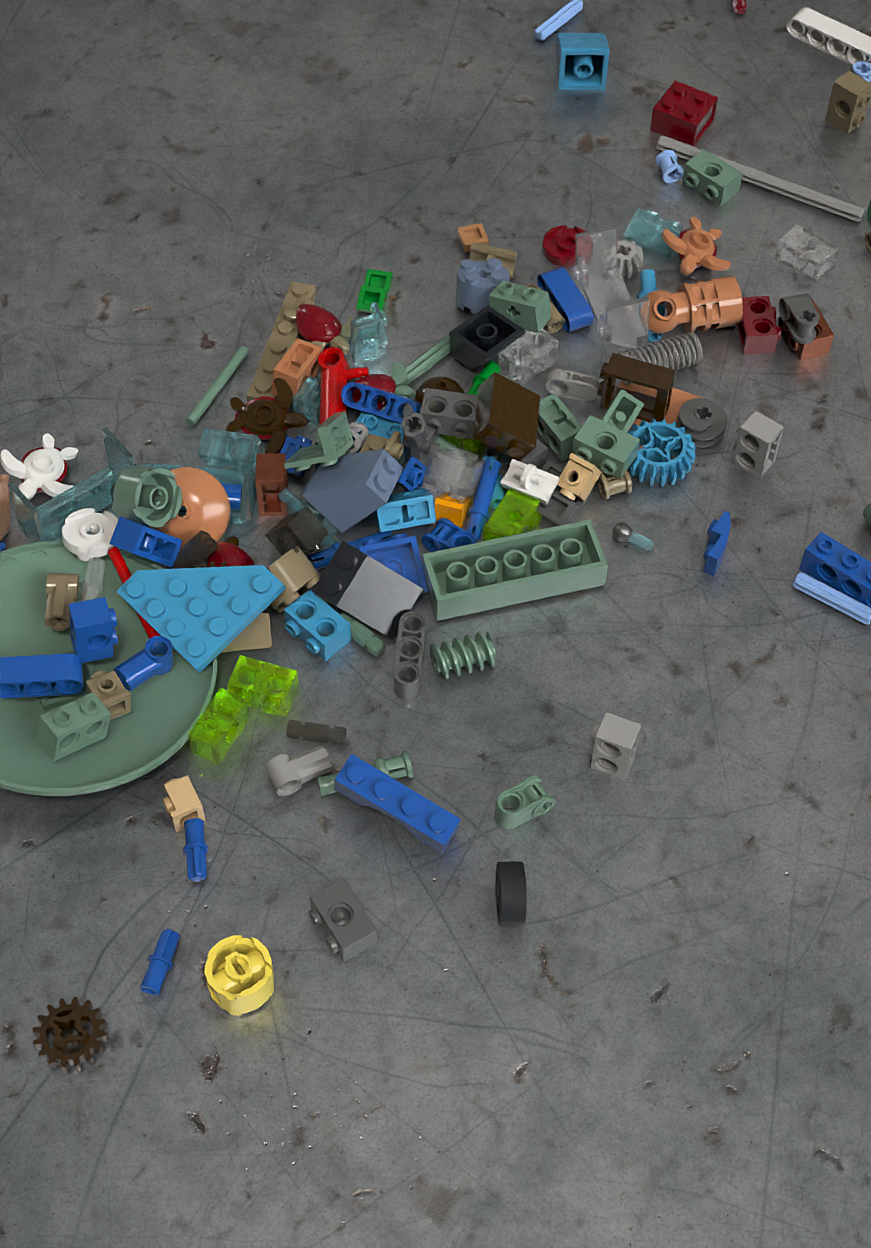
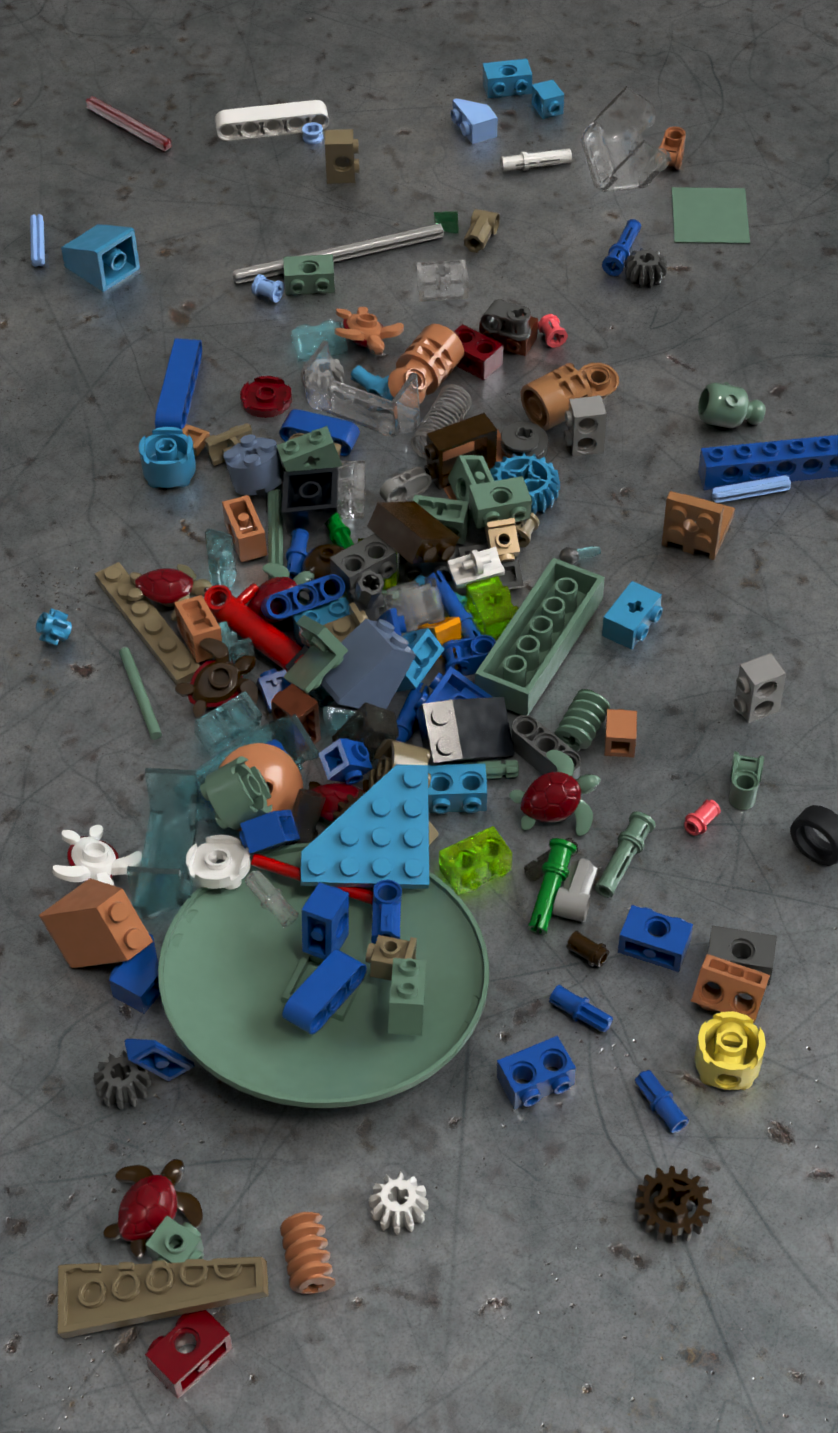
camera: 45 degrees left, 5 degrees down
dark tan piece [45,572,79,631] -> none
tan brick [162,775,205,832] -> none
clear neon green brick [188,688,250,766] -> none
blue arch [334,754,461,855] -> none
green slope [356,269,393,315] -> none
dark red piece [650,80,718,147] -> none
blue slope [703,511,731,577] -> none
none -> dark azure gear [36,608,72,646]
none -> dark azure brick [139,427,196,488]
none -> blue beam [155,338,202,430]
none -> nougat brick [222,495,267,562]
none -> blue pin [285,529,309,579]
none -> blue brick [318,738,373,785]
none -> blue brick [497,1036,576,1110]
none -> animal [509,750,601,836]
none -> medium nougat cylinder [520,363,619,431]
none -> green pin [527,838,577,935]
none -> coral bush [538,314,568,348]
none -> dark brown pin [566,931,609,967]
none -> dark azure brick [602,581,663,650]
none -> nougat brick [604,709,637,757]
none -> blue brick [618,905,693,972]
none -> medium nougat bracket [661,491,735,560]
none -> coral pin [684,799,721,836]
none -> nougat brick [691,954,770,1023]

